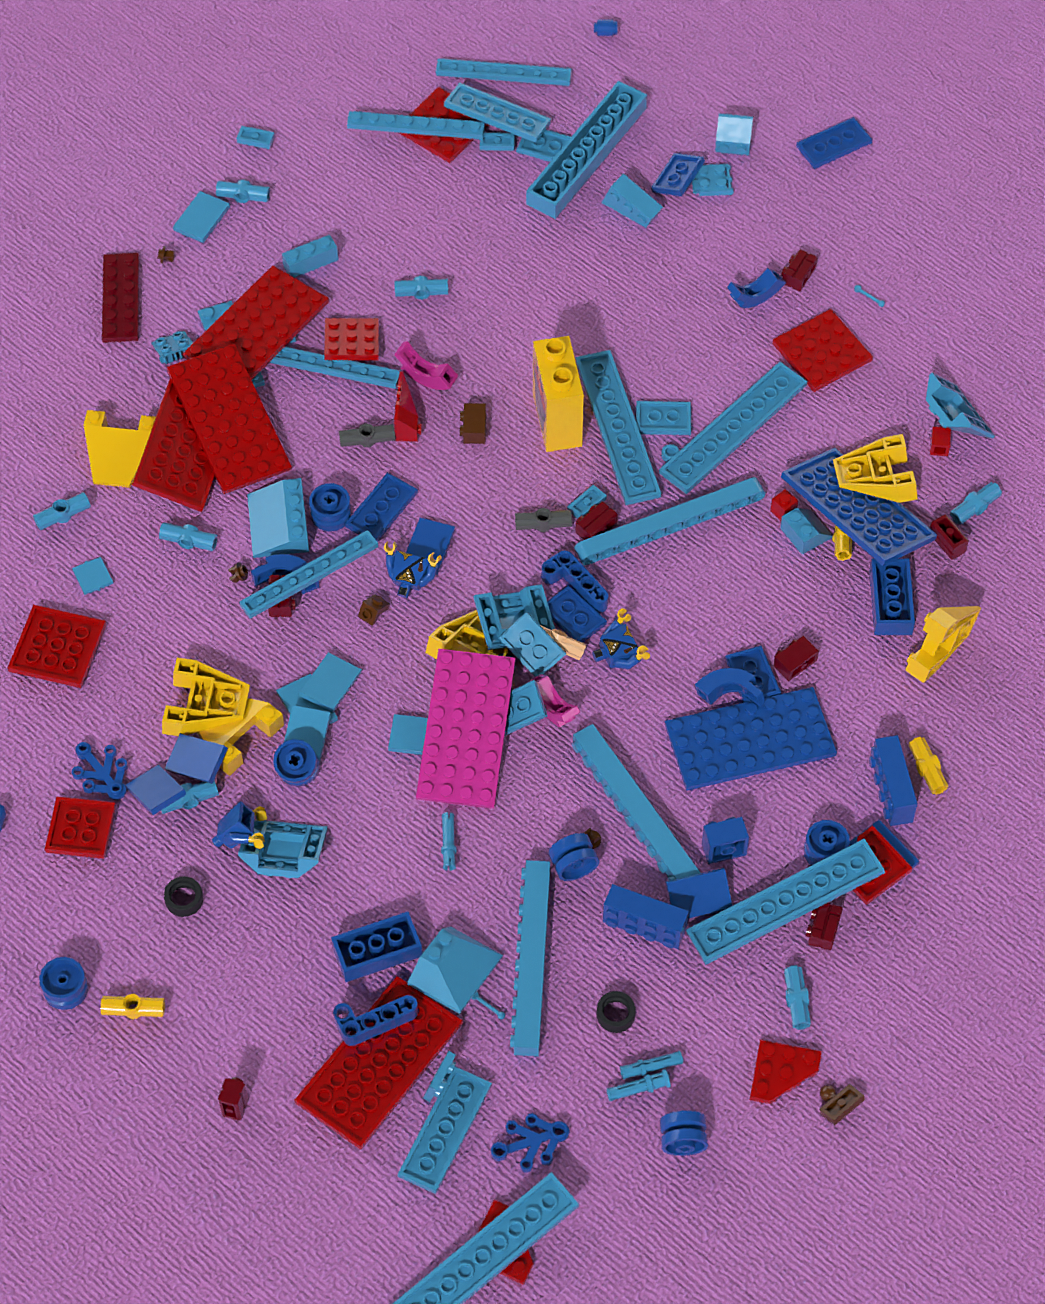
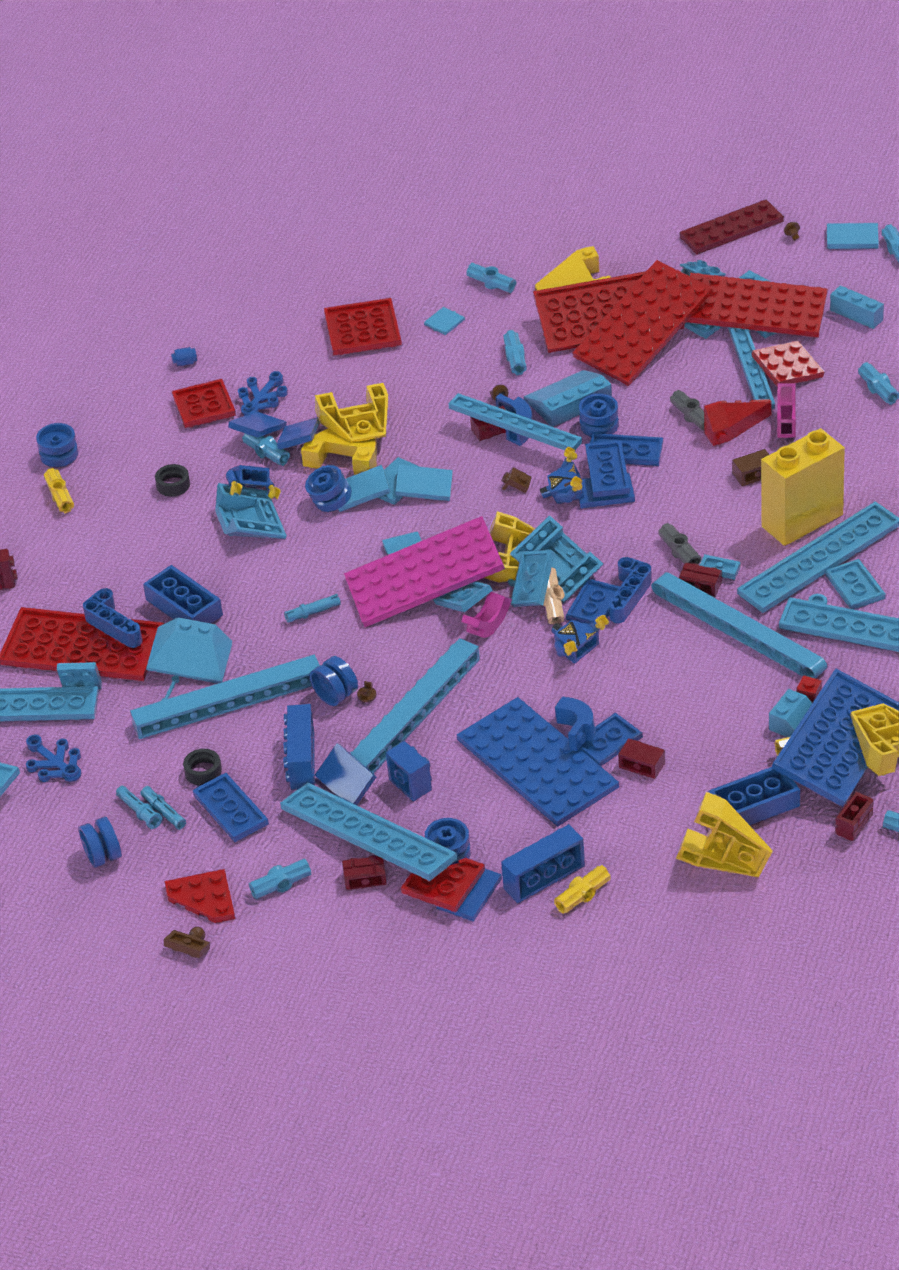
camera: 70 degrees right, 15 degrees down
none -> blue plate [192,773,269,842]
none -> blue plate [585,440,630,497]

